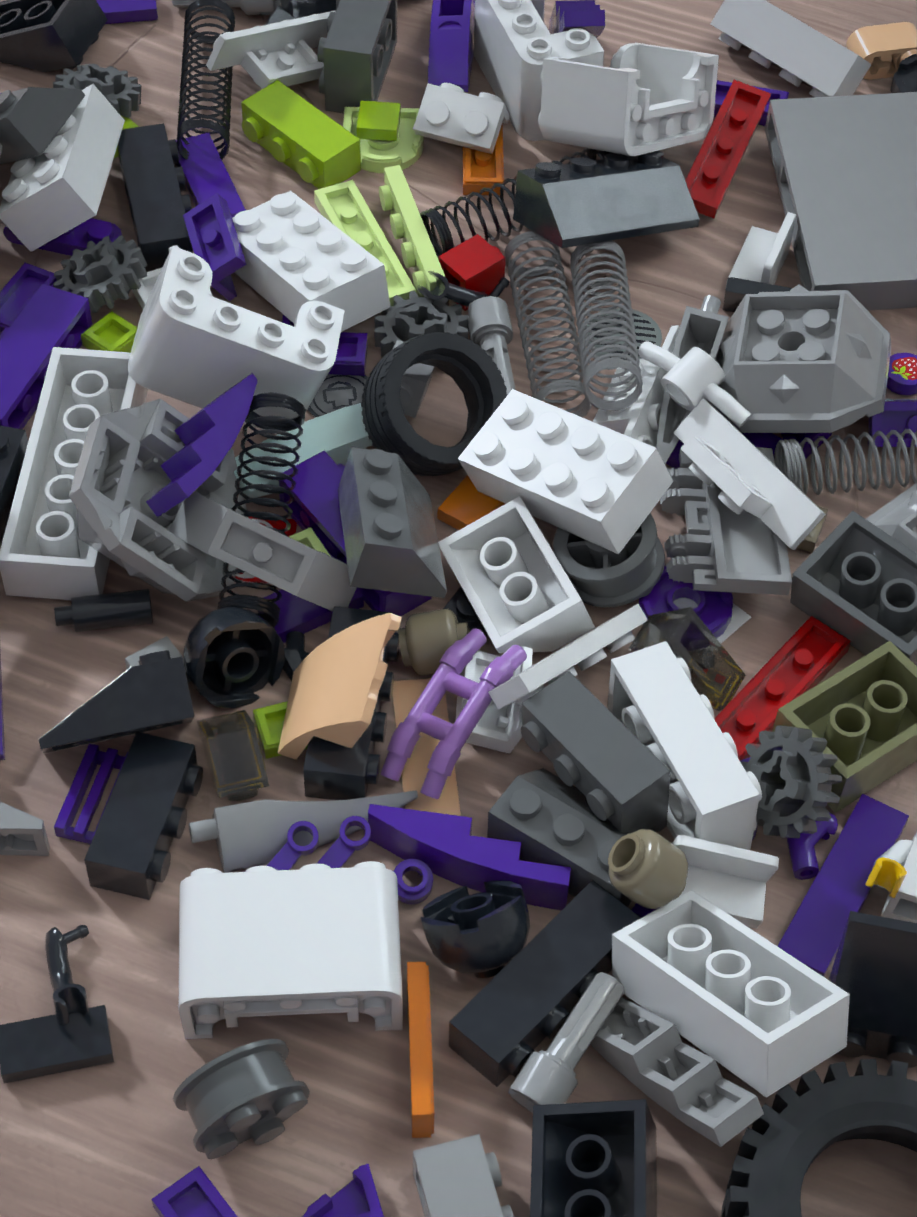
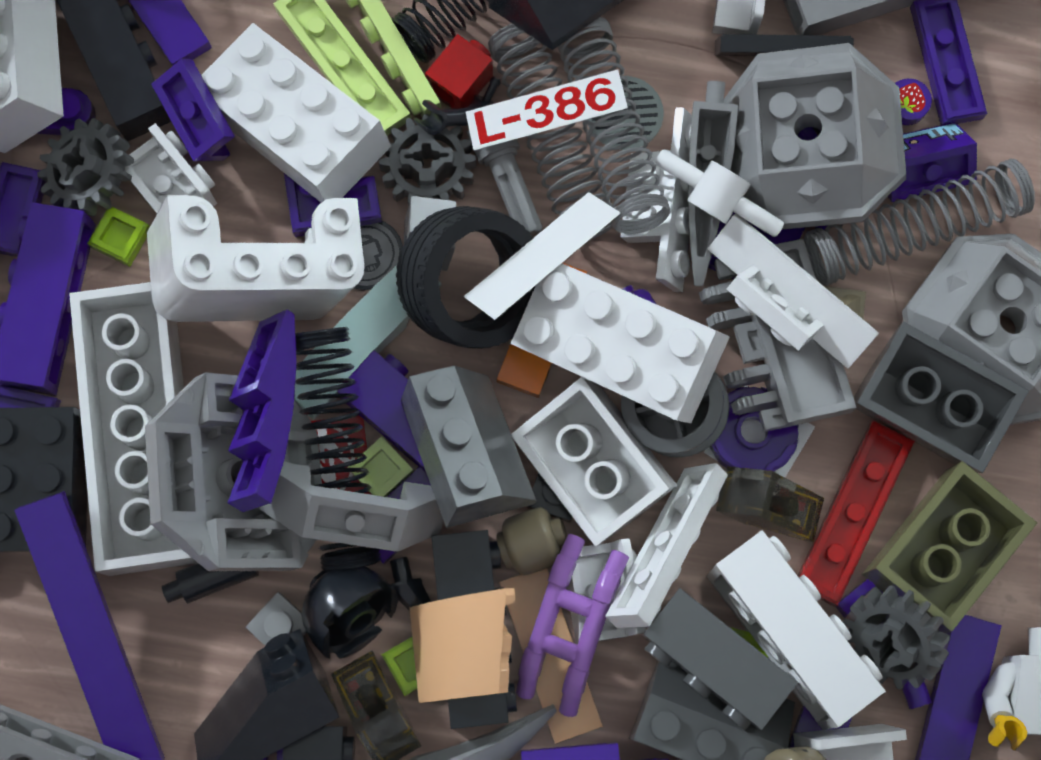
camera: 15 degrees left, 25 degrees up
none -> white sticker [464,192,620,320]
none -> white sticker [466,70,628,150]

